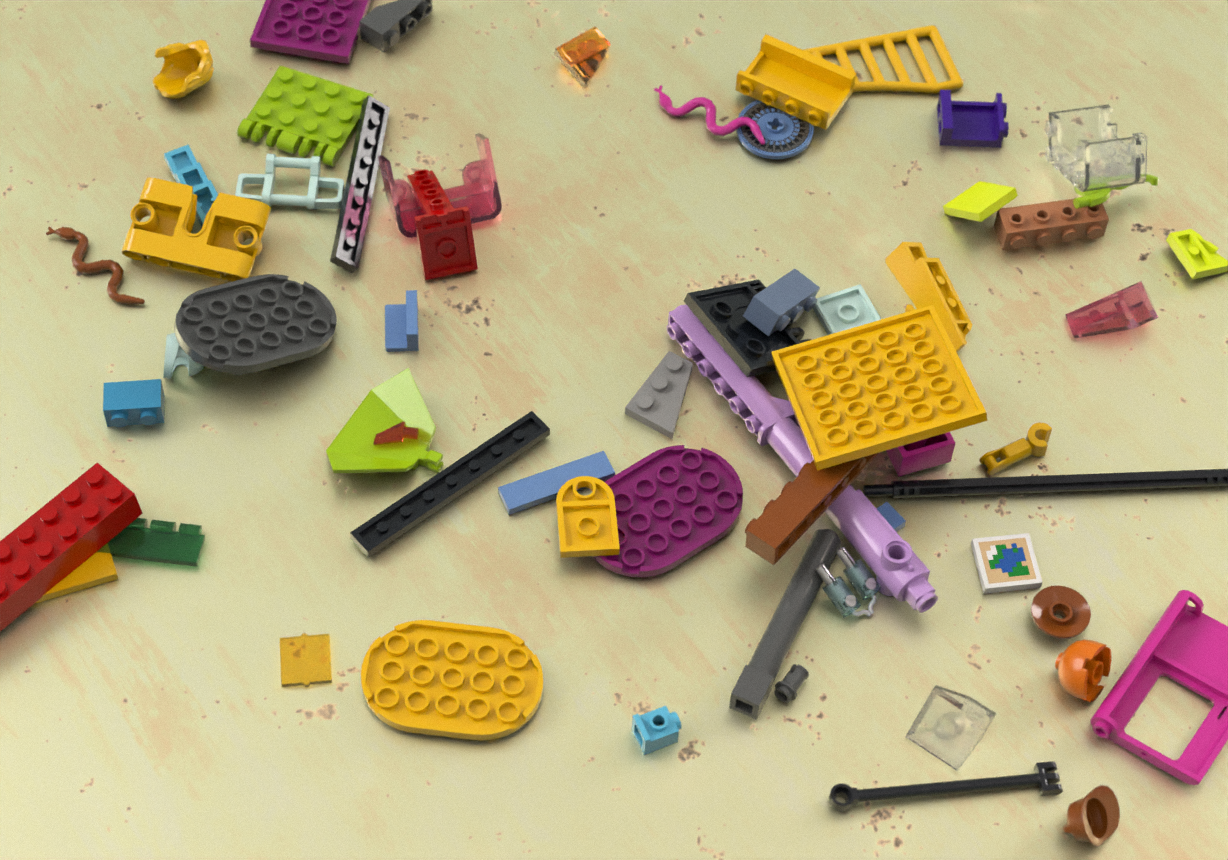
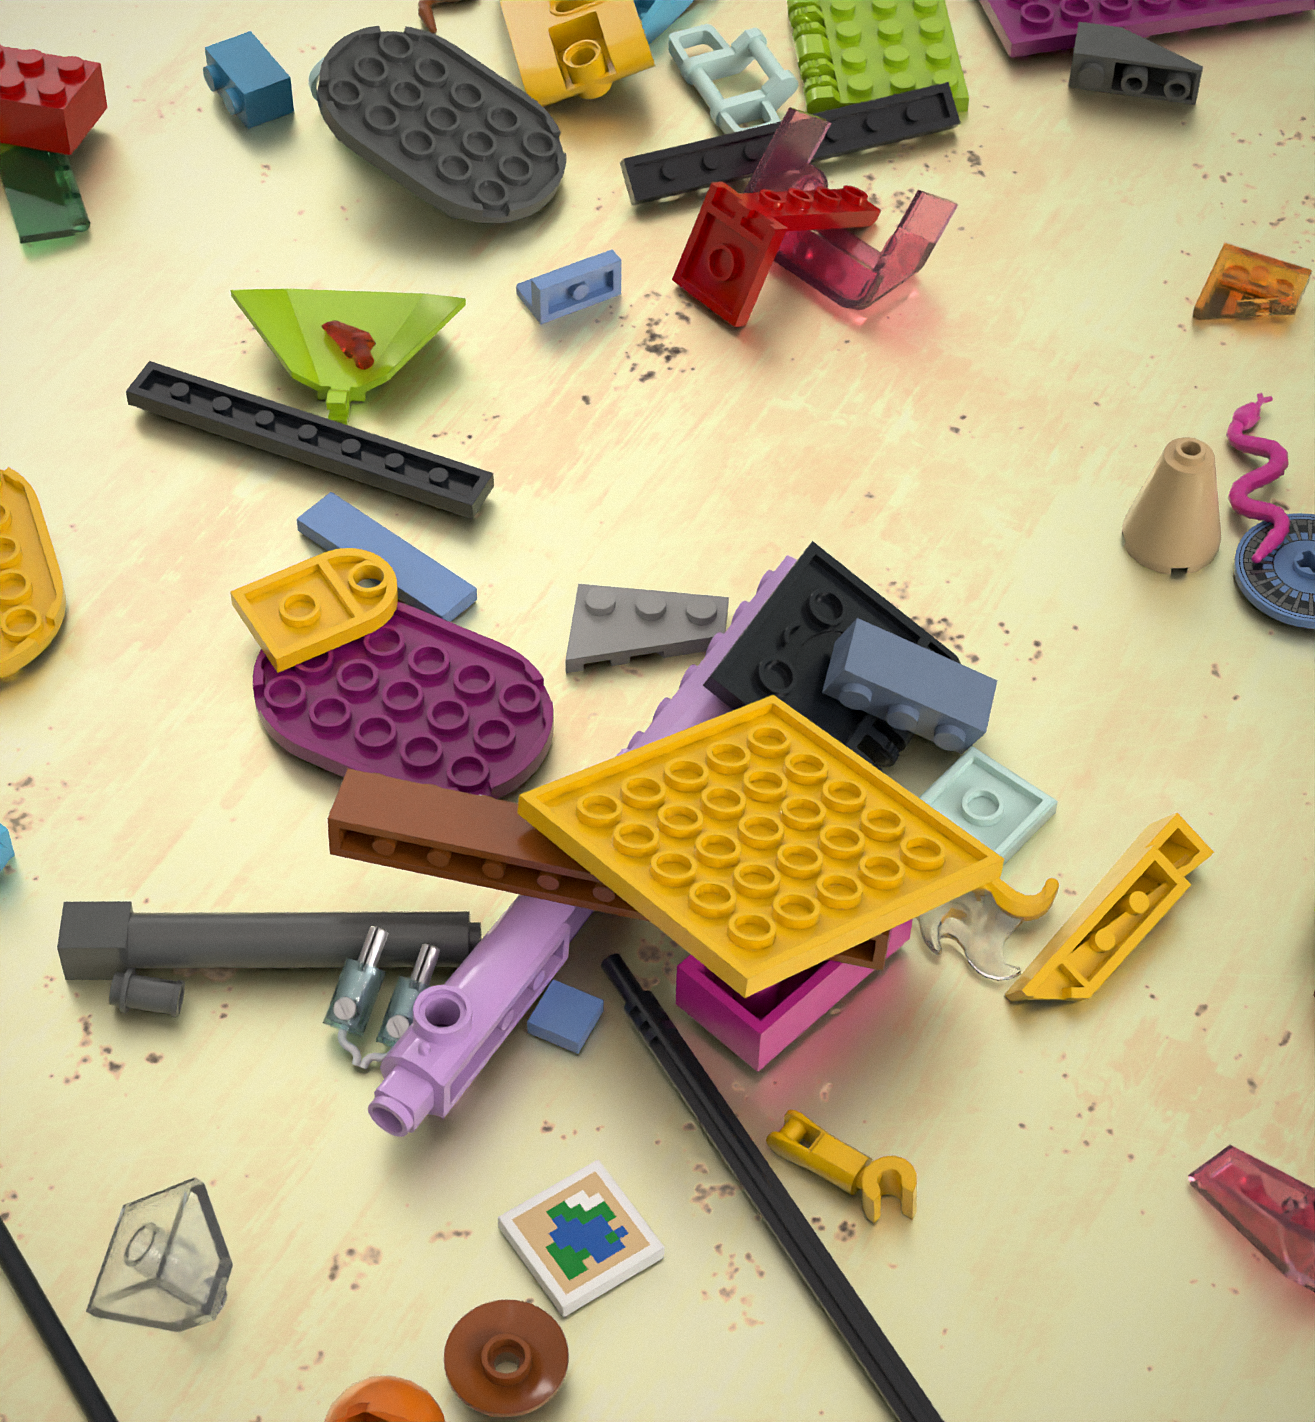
camera: 65 degrees right, 5 degrees down
none -> tan cone [1122,437,1221,574]

